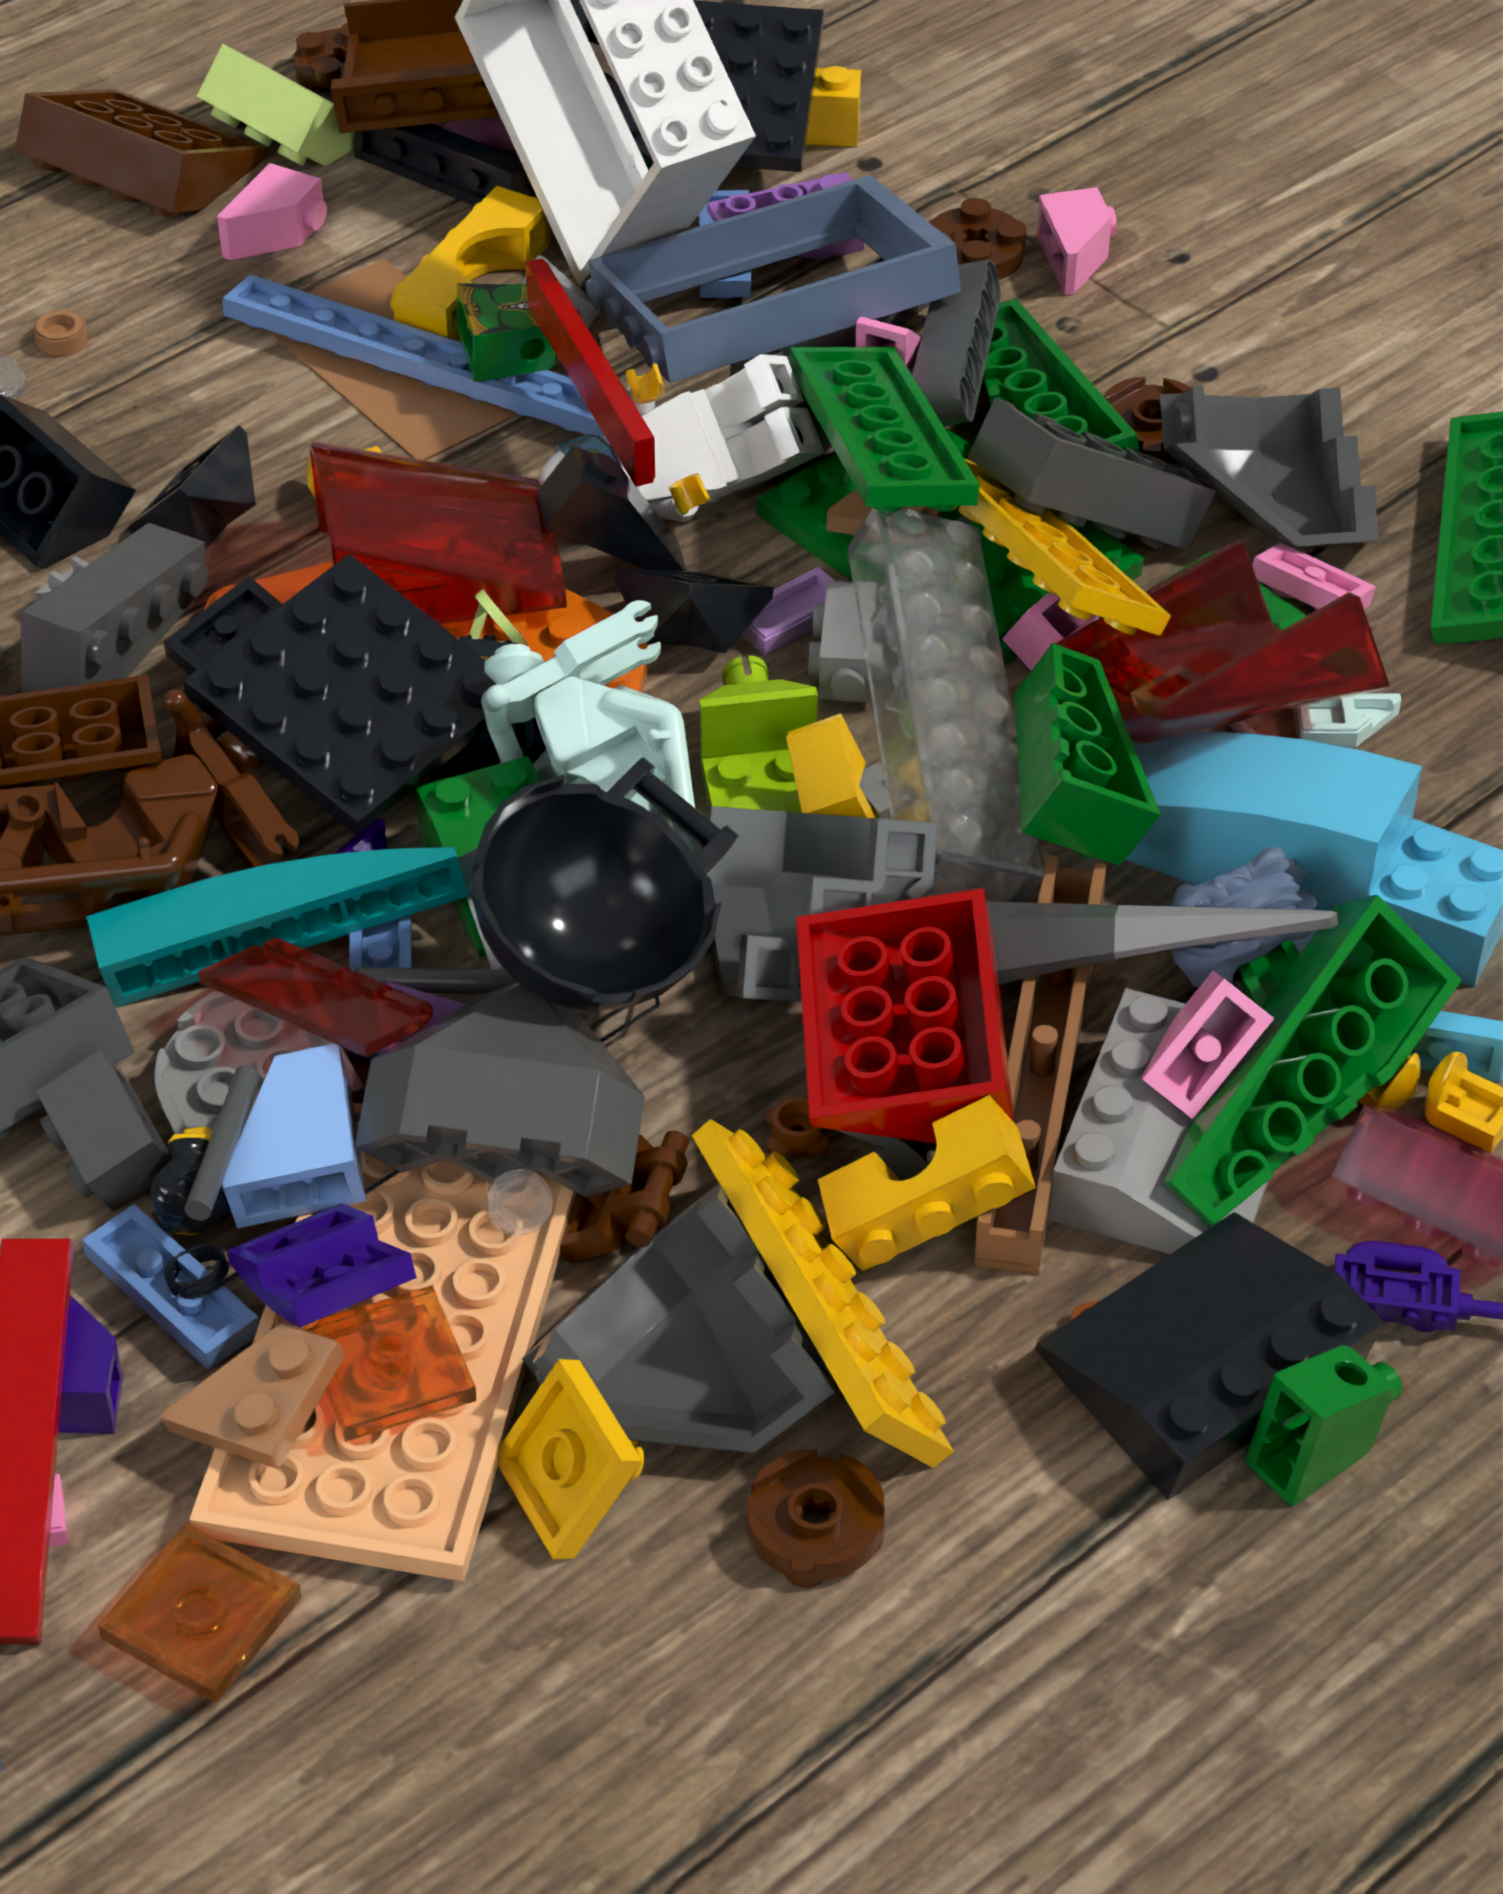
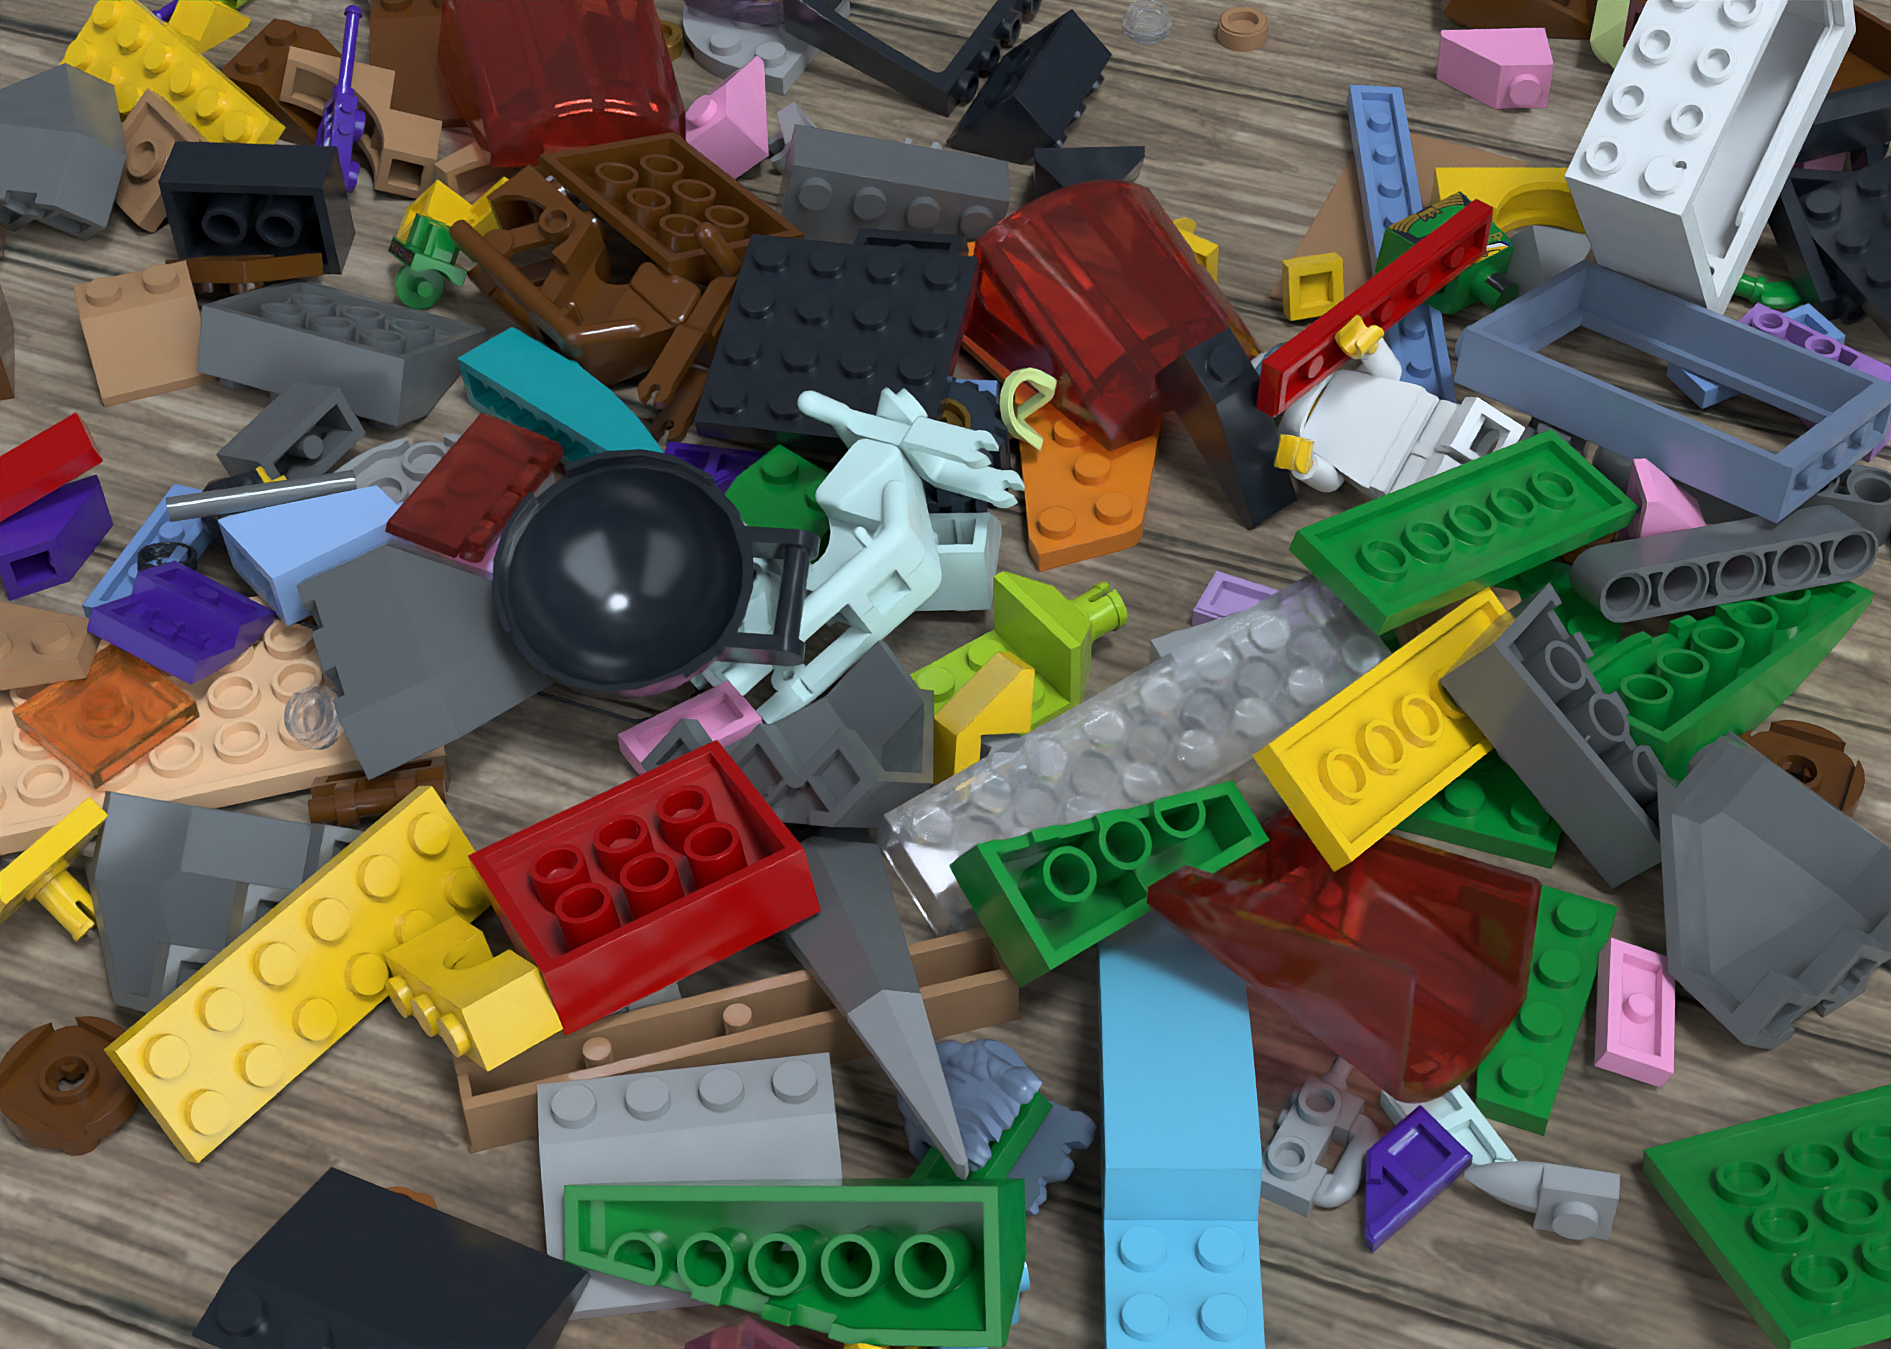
camera: 65 degrees right, 0 degrees up
black slope [615,568,774,653] -> none
bright pink slope [1141,970,1274,1119] -> none
none -> bright pink plate [618,680,763,775]
none -> yellow tile [1281,252,1344,321]
none -> dark purple tile [1365,1105,1473,1253]
none -> light grey plate [1464,1161,1620,1240]

